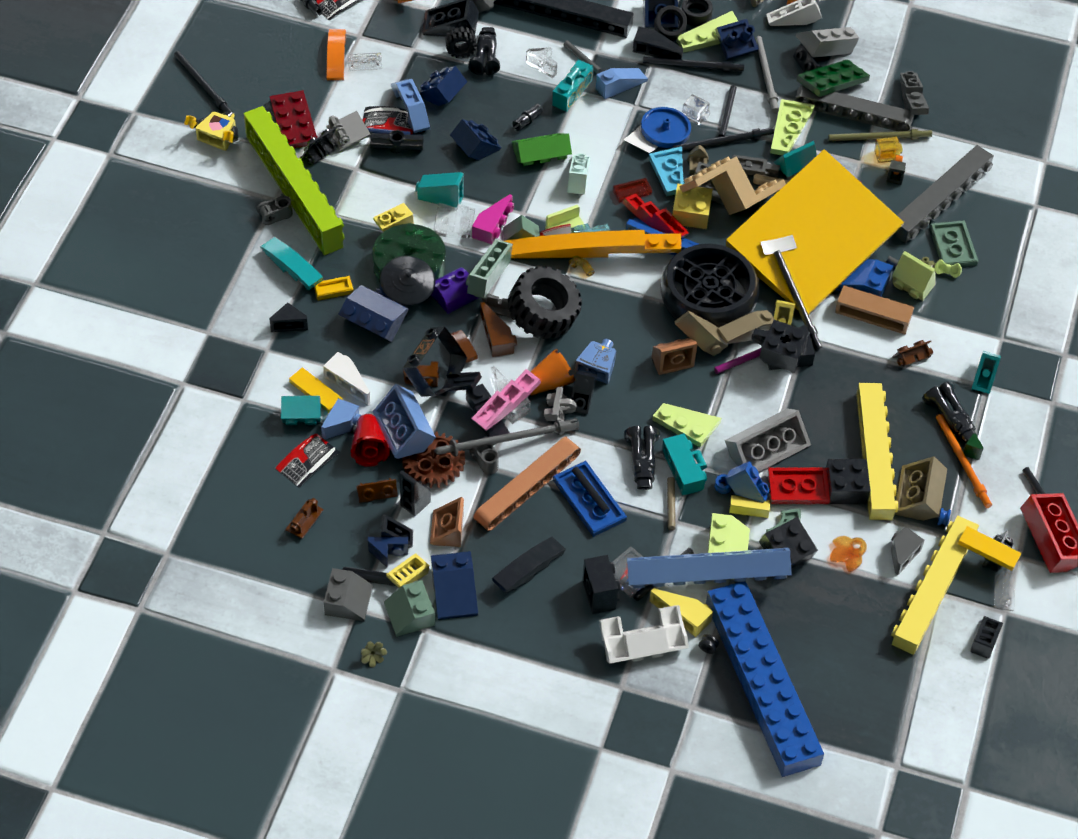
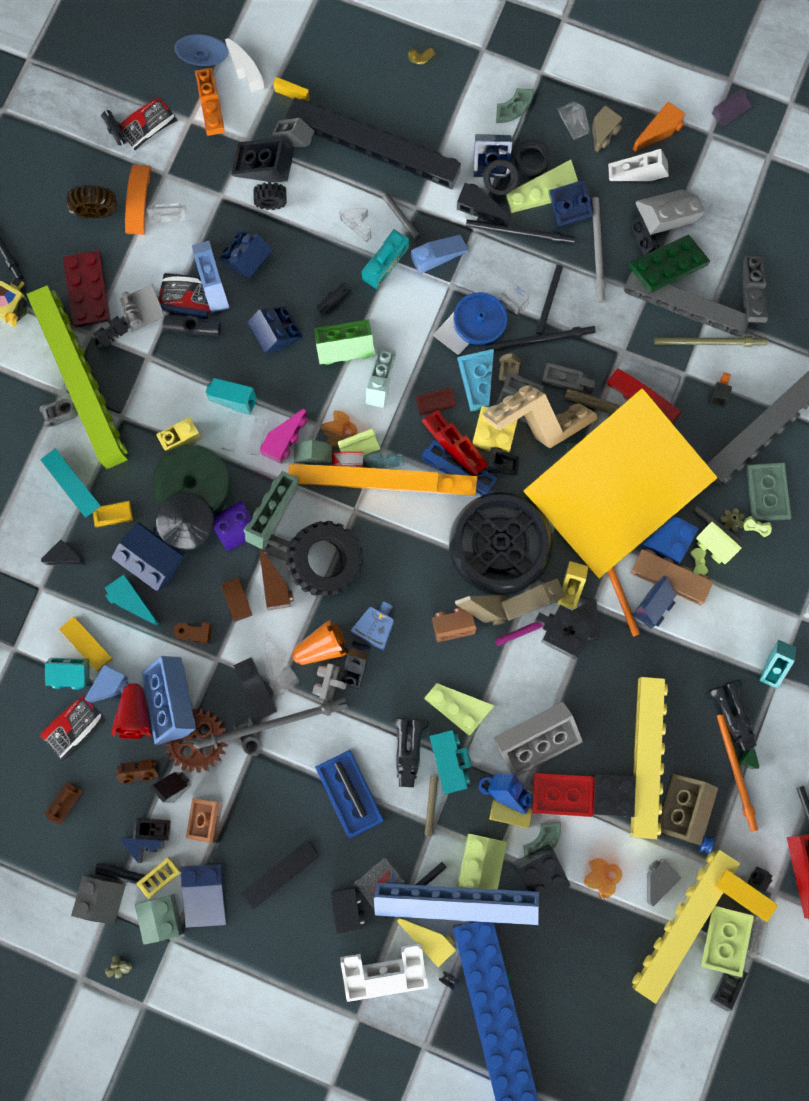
camera: 10 degrees right, 25 degrees up
white slope [323,352,371,405] -> none
black piece [403,326,482,397] -> none
black piece [468,27,500,75] -> none
bright pink slope [472,369,541,431] -> none
nougat beam [473,437,581,531] -> none
clear yellow arm [569,256,595,277] -> none
white sticker [761,235,797,255] -> none
yellowish green wing [770,99,815,155] -> none
black bar [773,250,822,350] -> none
teal slope [774,141,817,177] -> none
clear yellow brick [874,137,903,163] -> none
reddish brown hinge [892,340,933,367] -> none
none -> dark brown gear [66,184,117,219]
none -> teal slope [105,575,160,626]
none -> clear orange plate [321,411,358,446]
none -> black slope [488,447,519,475]
none -> orange bar [608,567,640,637]
none -> dark blue slope [633,575,677,628]
none -> yellowish green piece [690,548,708,575]
none -> yellowish green plate [701,906,754,977]

